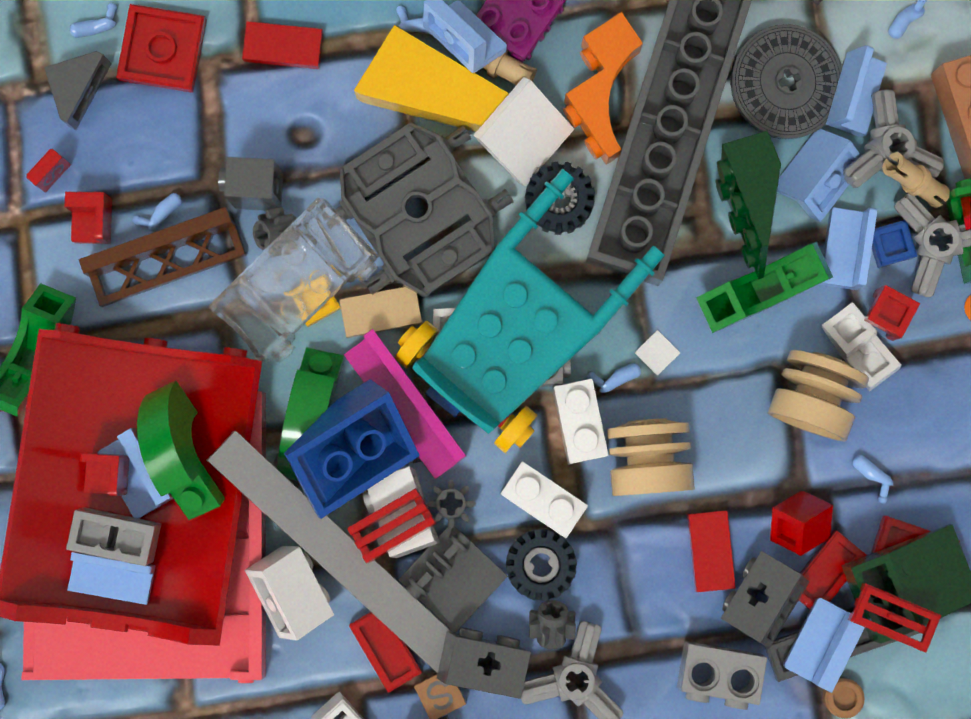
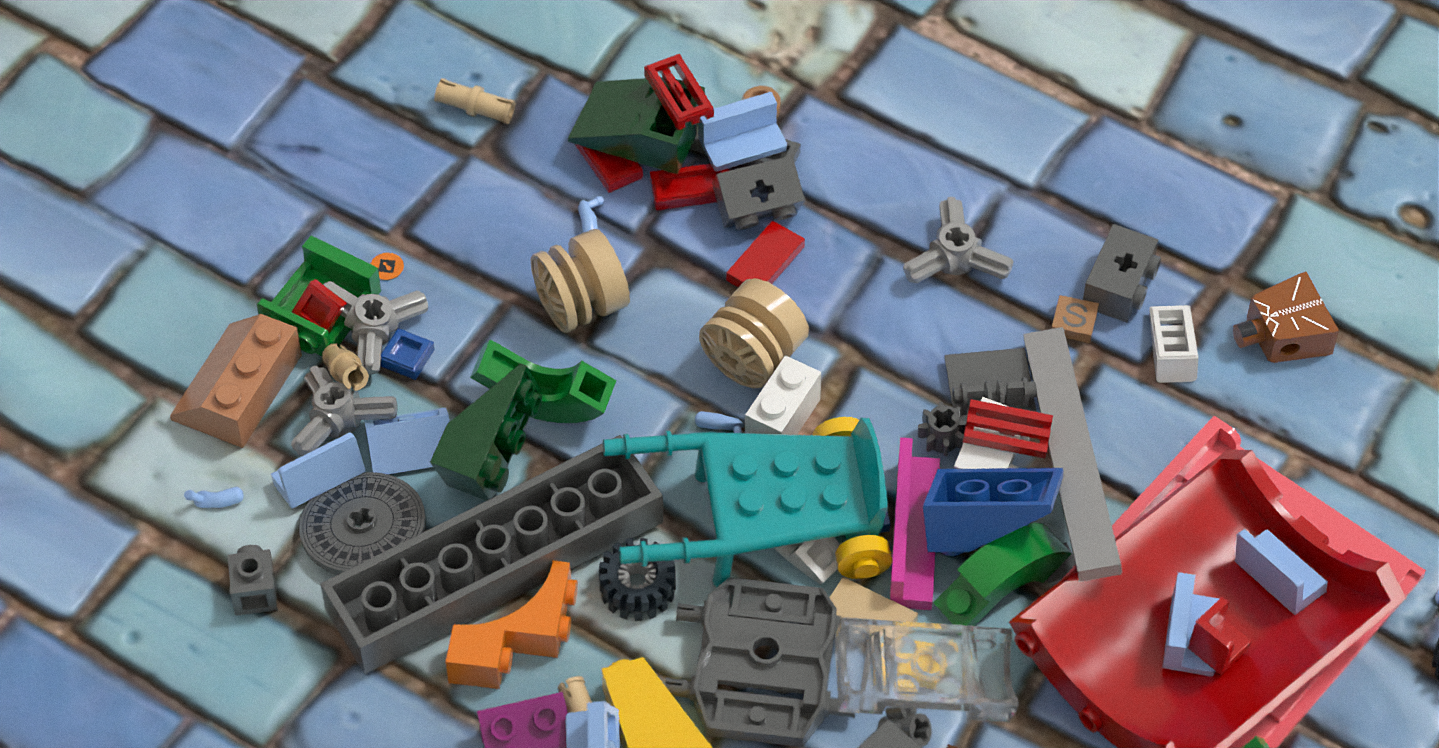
camera: 140 degrees left, 30 degrees down
light grey brick [66,507,162,566] -> none
green arch [137,380,225,520] -> none
white brick [245,546,334,640] -> none
red tile [349,612,422,693] -> none
dark grey brick [437,627,531,699] -> none
white tile [473,77,574,186] -> none
white brick [500,461,588,538] -> none
black bush [506,529,577,601] -> none
dark grey gear [529,600,576,649] -> none
white sticker [635,330,680,376] -> none
light grey brick [677,640,767,710] -> none
red panel [770,491,833,556] -> none
light blue panel [820,207,877,290] -> none
white slope [822,302,901,392] -> none
red panel [864,285,920,341] -> none

